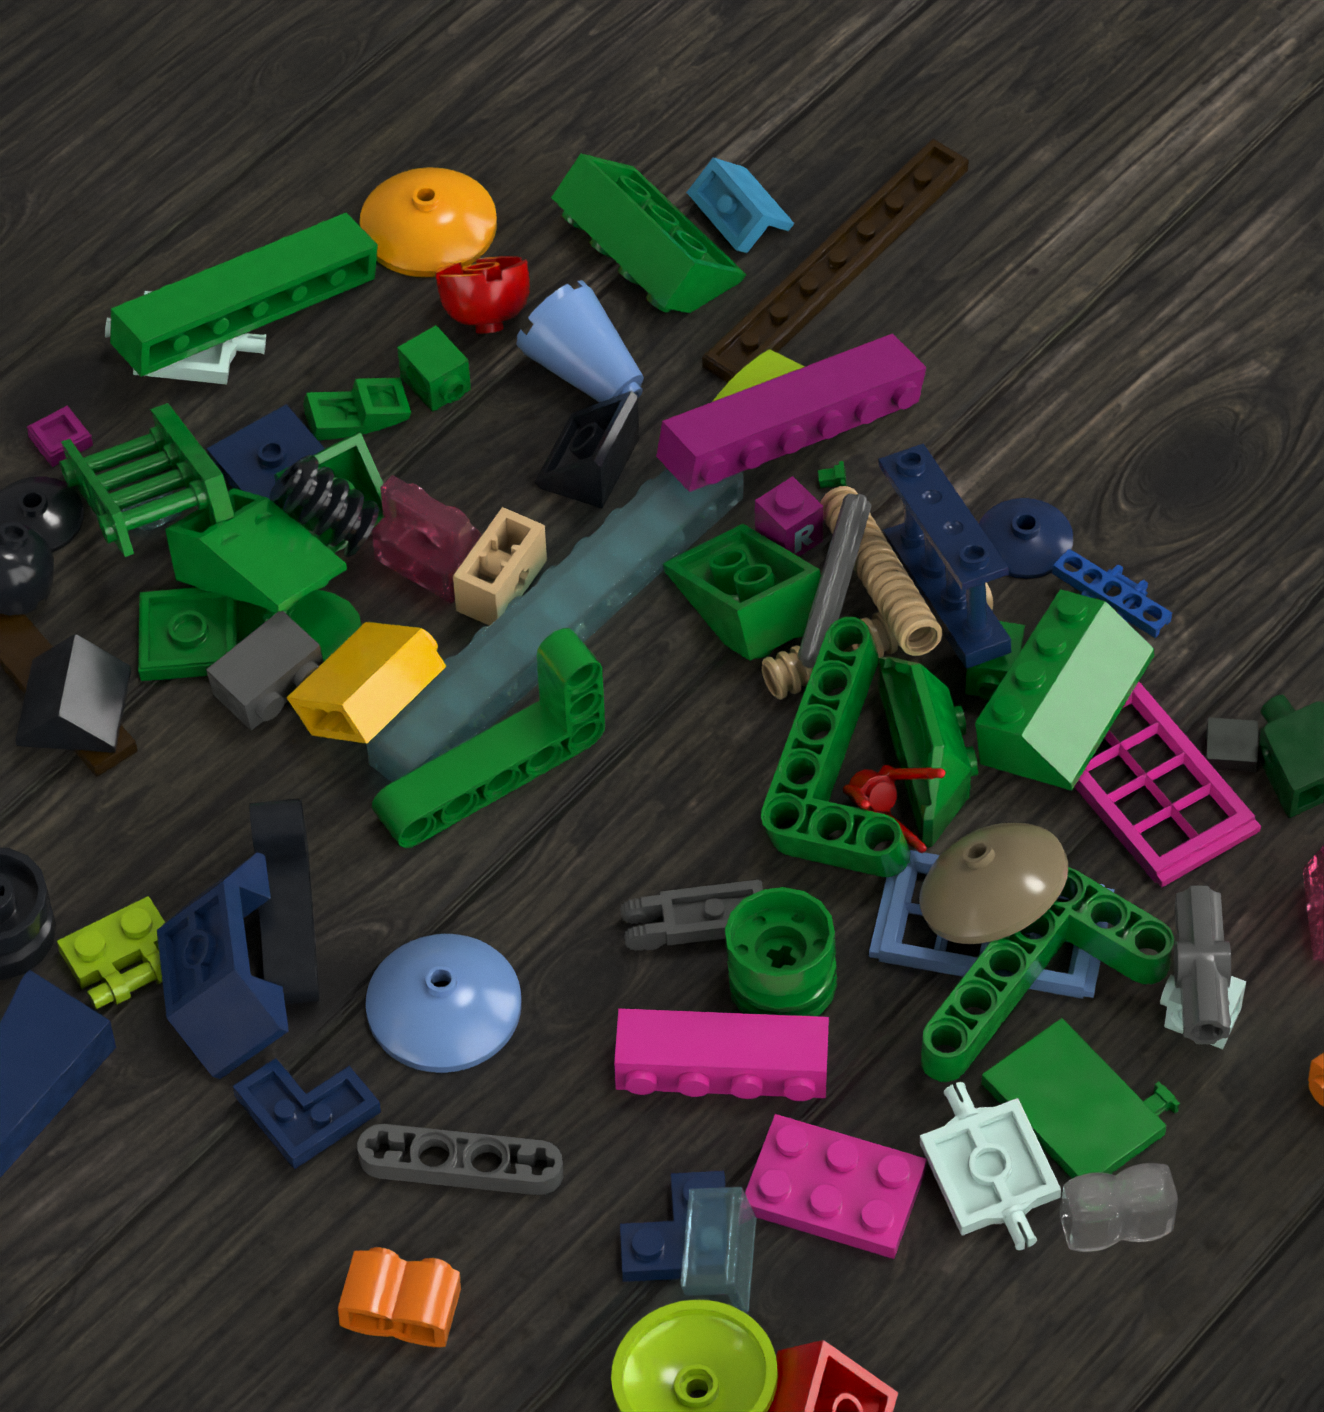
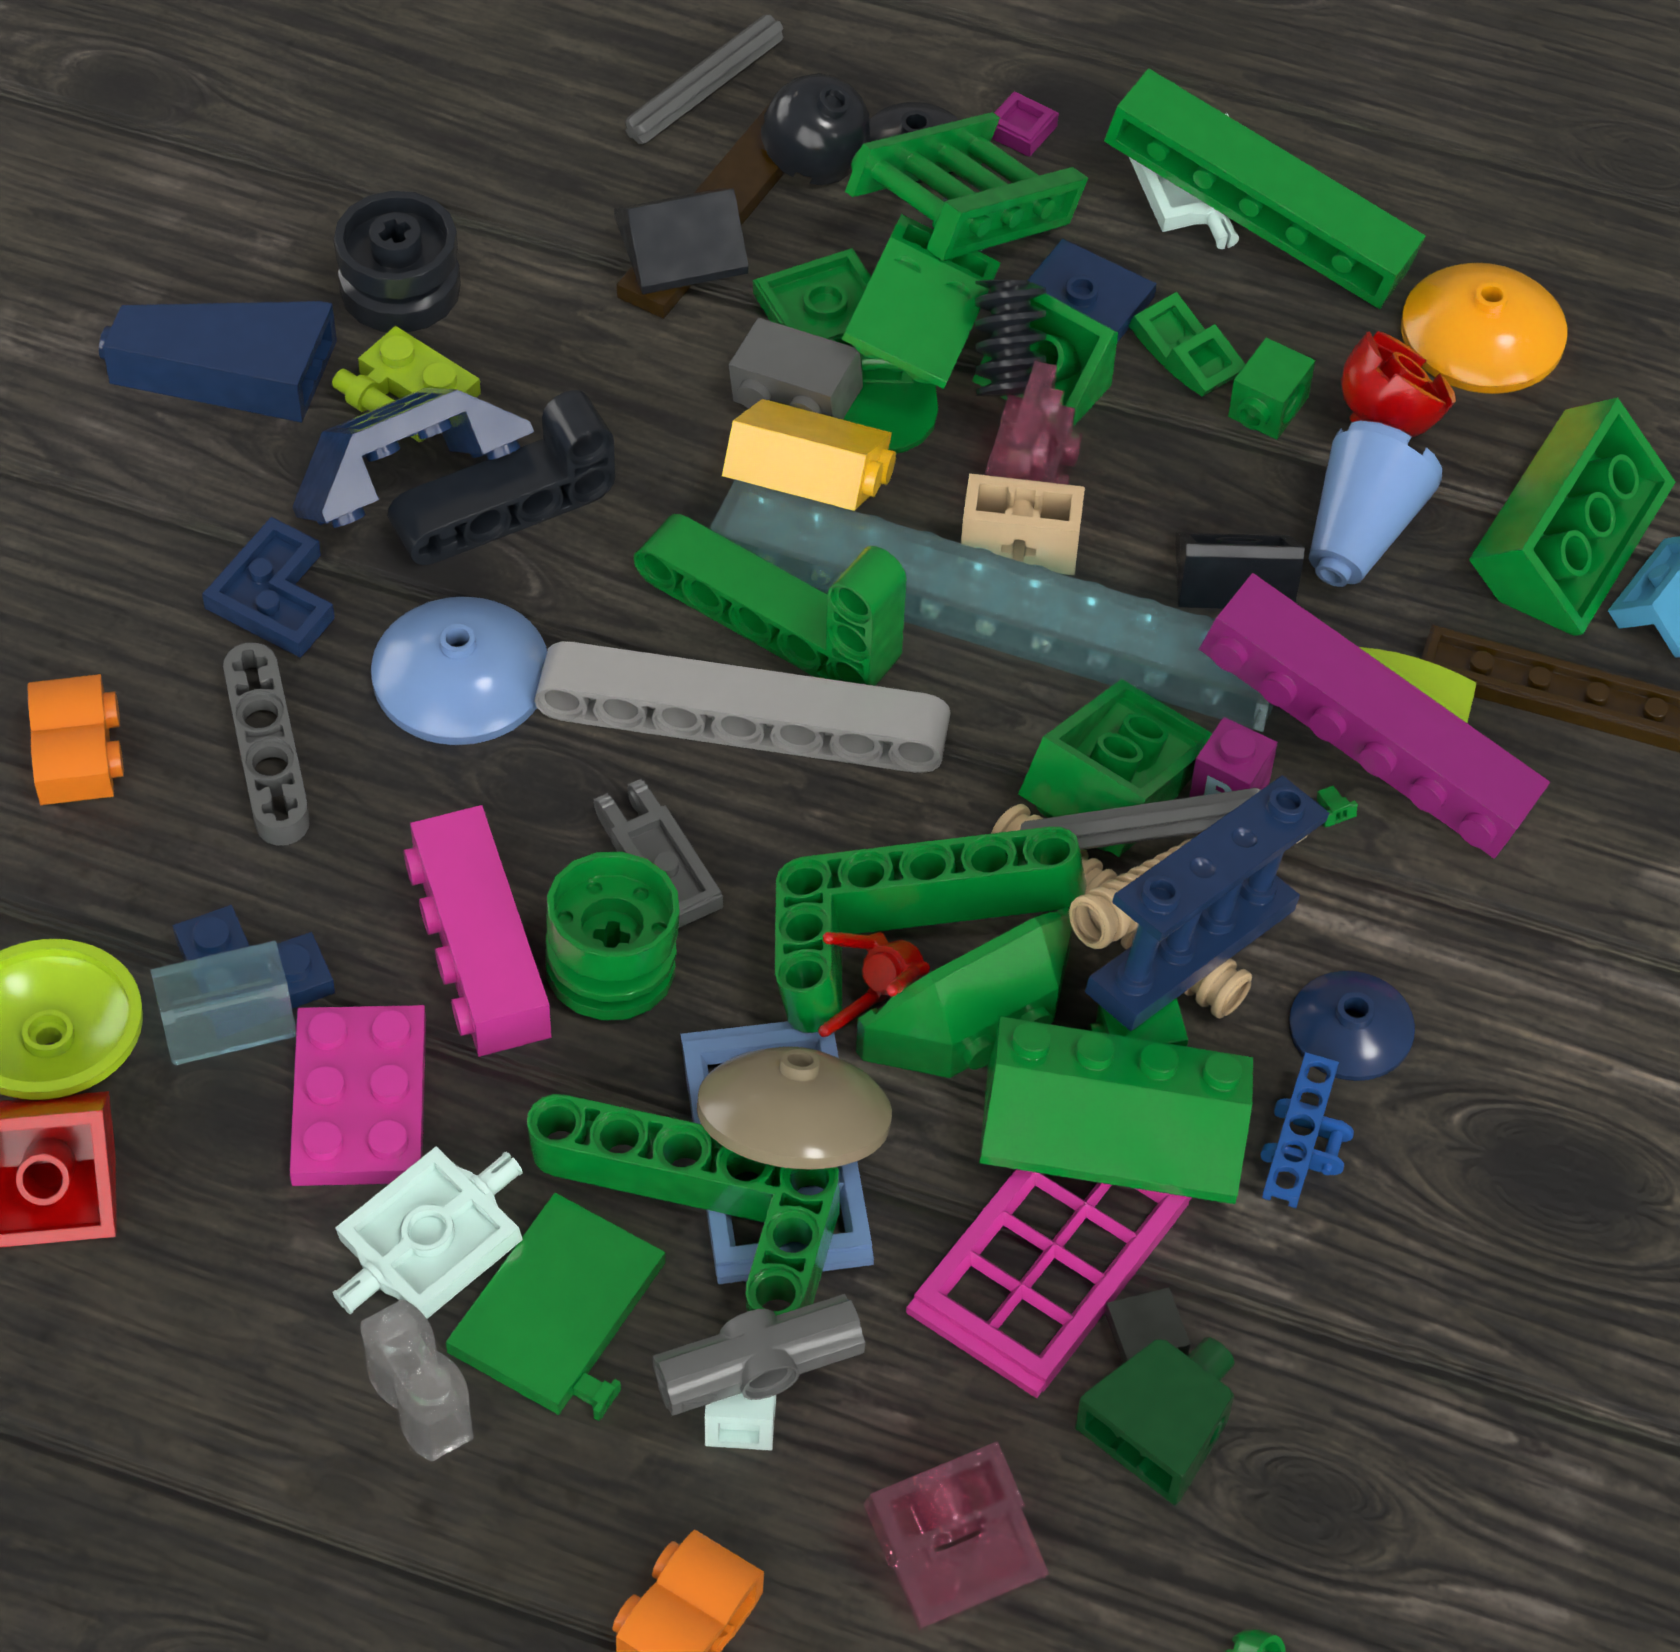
camera: 65 degrees right, 0 degrees up
none -> light grey beam [534,642,951,773]

